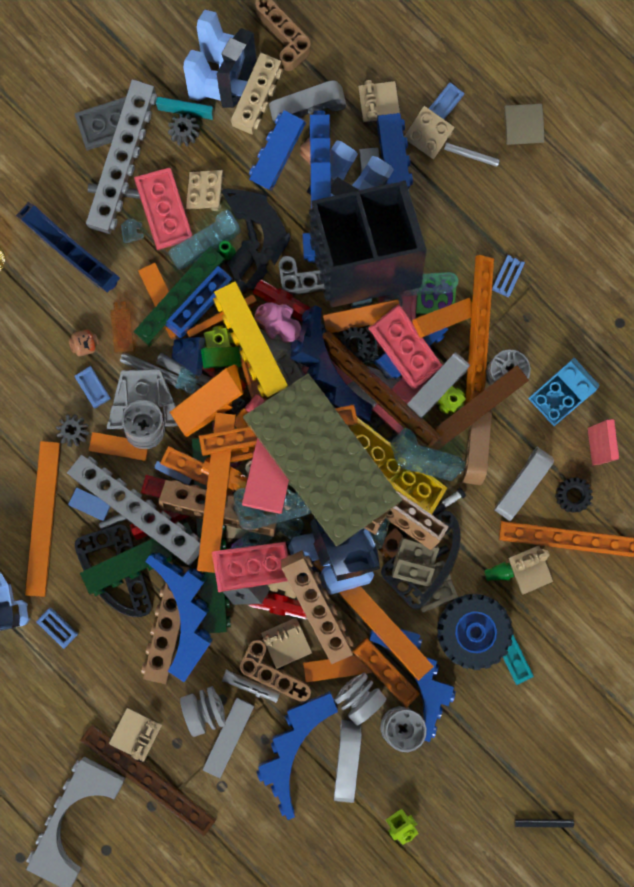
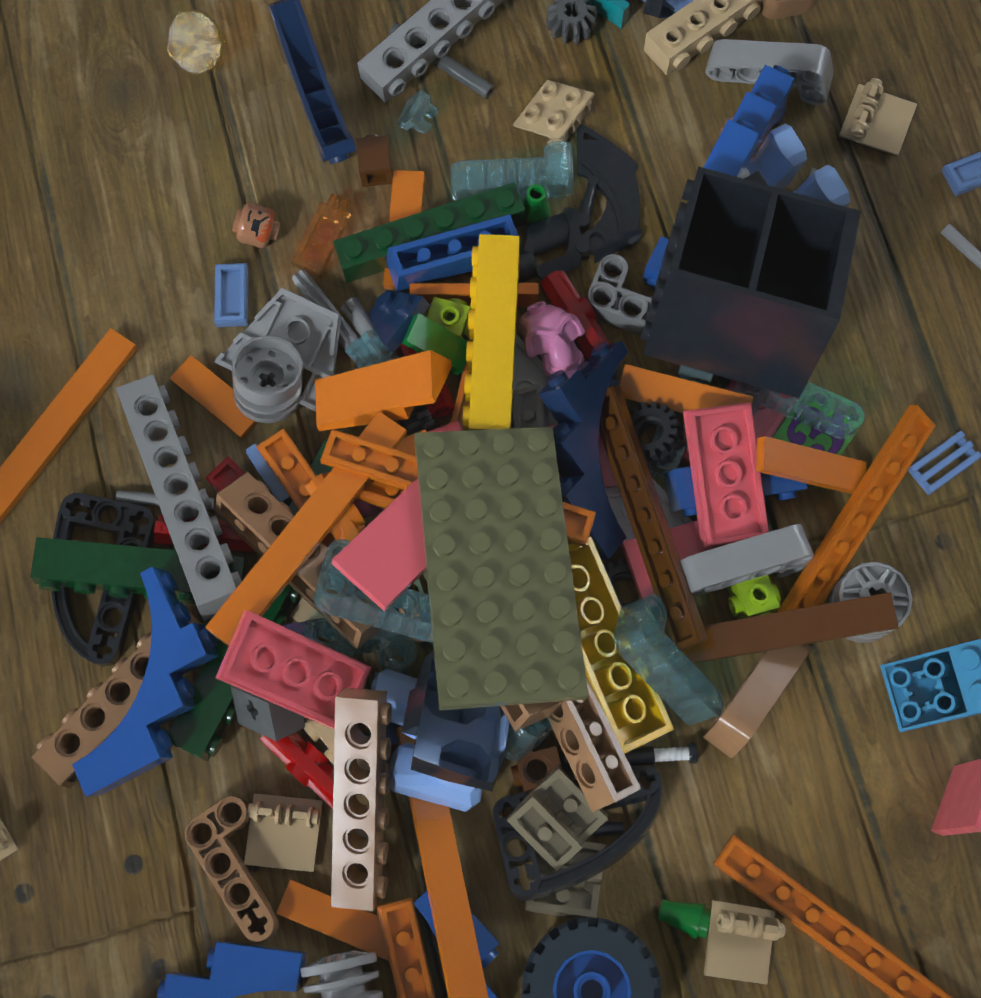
camera: 40 degrees right, 10 degrees down
dark grey gear [56,414,89,447] -> none
medium blue tile [68,487,111,521] -> none
coral tile [134,168,193,250] -> none
light grey wheel [180,686,226,737] -> none
light grey tile [203,698,254,778] -> none
light grey pin [222,670,280,703] -> none
blue brick [249,110,306,191] -> none
blue brick [377,113,413,190] -> none
tan hinge [404,106,455,159] -> none
light grey beam [494,447,554,521] -> none
black tyre [555,478,593,513] -> none
none -> reddish brown brick [356,134,393,187]

